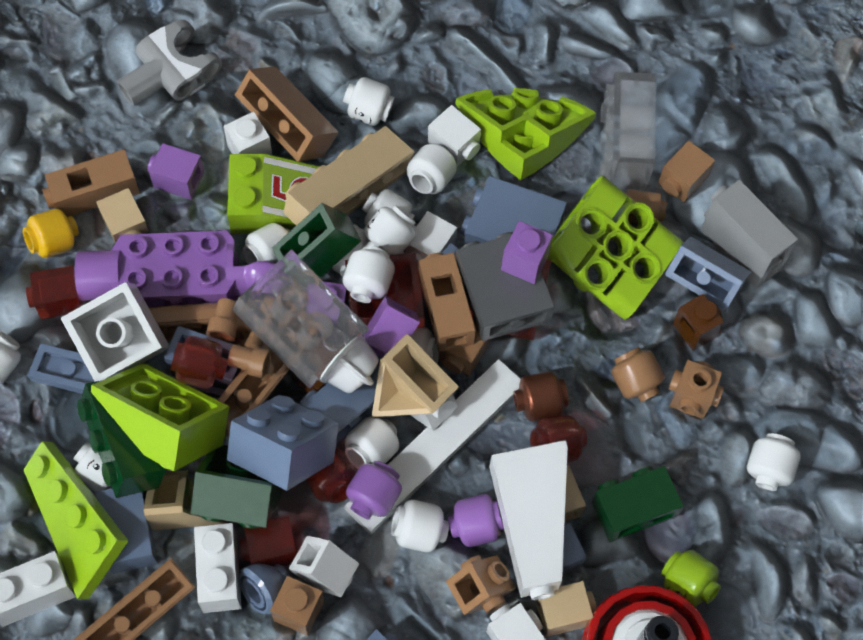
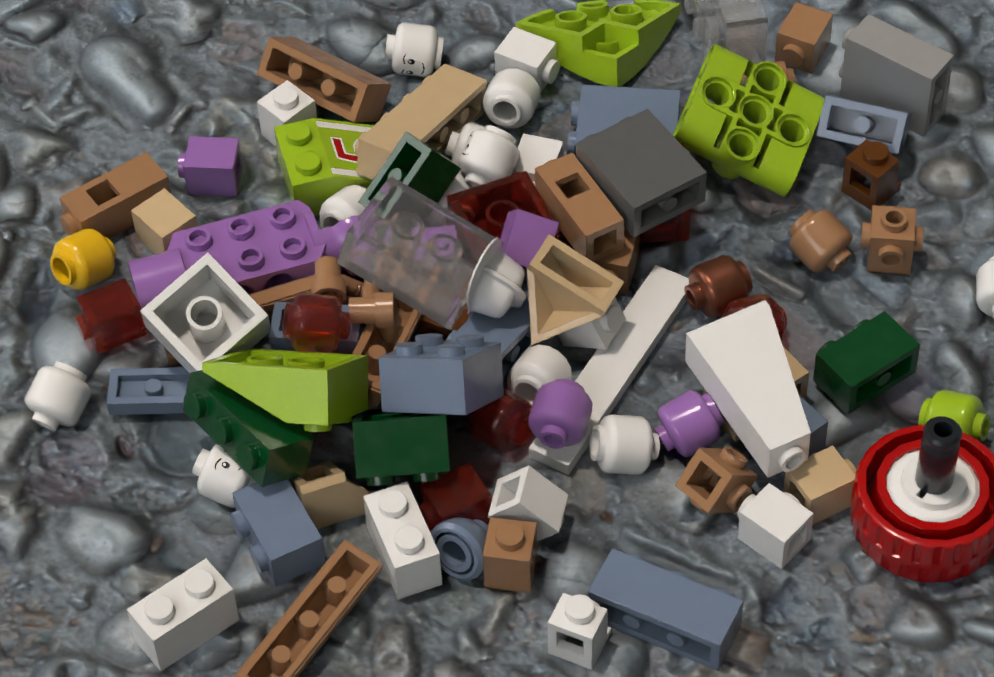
camera: 10 degrees left, 15 degrees down
lime wing [23,441,128,599] -> none
light grey connector [117,20,222,106] -> none
white head [343,246,395,303] -> none
medium lavender brick [501,221,553,285] -> none

